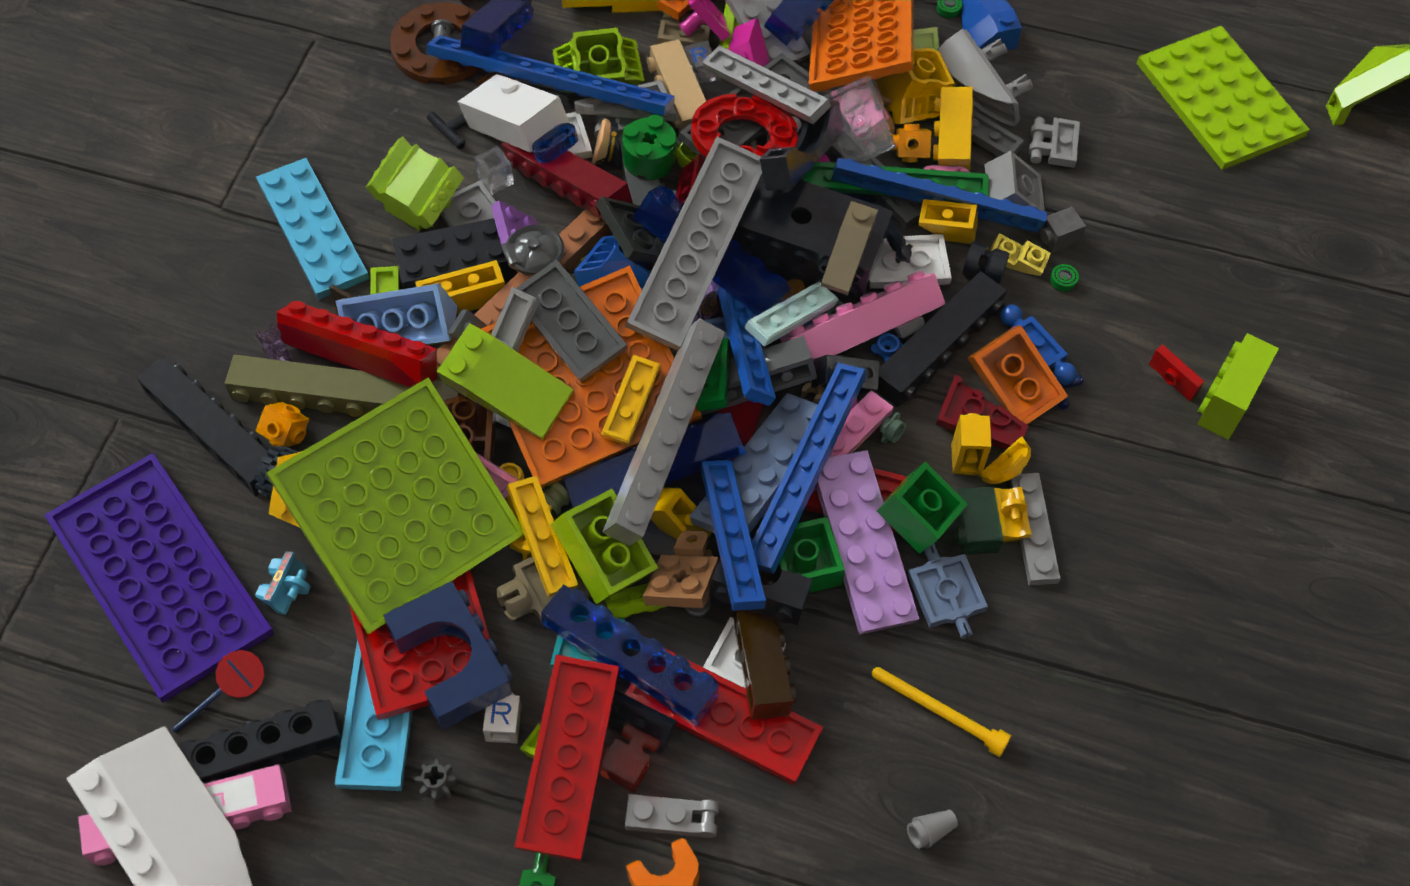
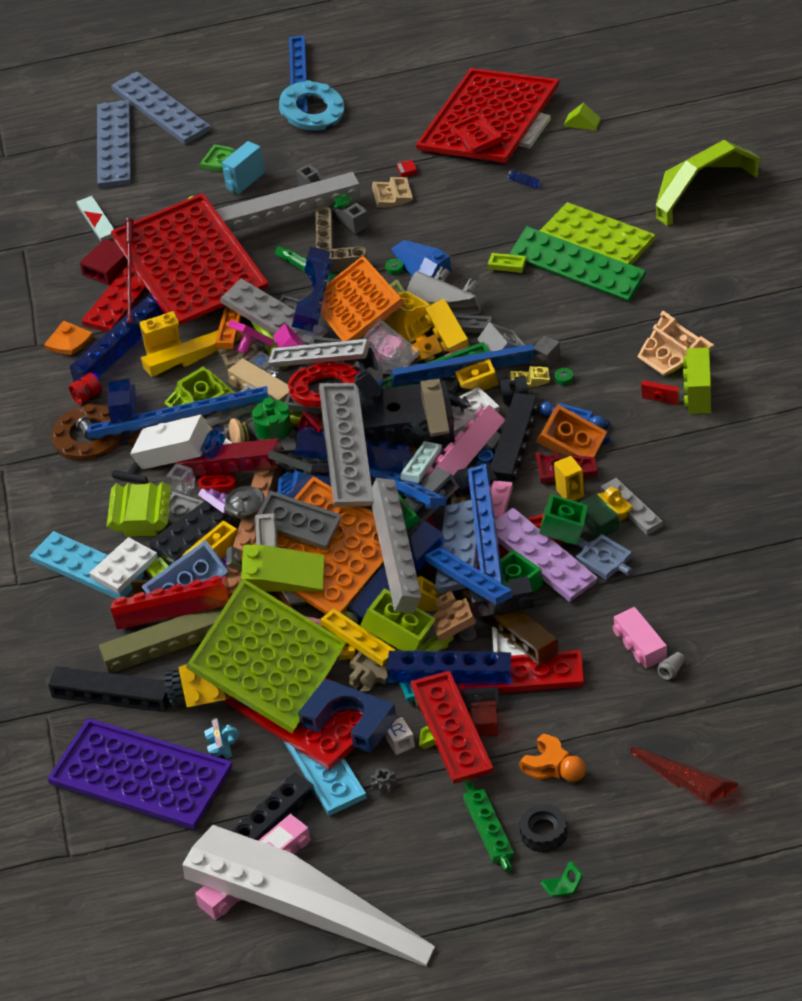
camera: 20 degrees left, 15 degrees down
red piece [172,650,264,733] -> none
light orange brick [255,402,309,447] -> none
clear purple plate [256,322,292,362] -> none
yellow tile [601,354,661,447] -> none
light grey plate [625,794,719,838] -> none
yellow piece [872,667,1012,758] -> none
sand green plate [880,412,906,444] -> none
yellow plate [979,437,1031,484] -> none
light grey plate [1029,117,1080,168] -> none
none -> white plate [89,537,158,594]
none -> red plate [198,473,236,493]
none -> lime plate [488,253,526,273]
none -> green plate [509,226,647,303]
none -> bright pink brick [613,607,667,669]
none -> light nougat wedge [637,310,715,376]

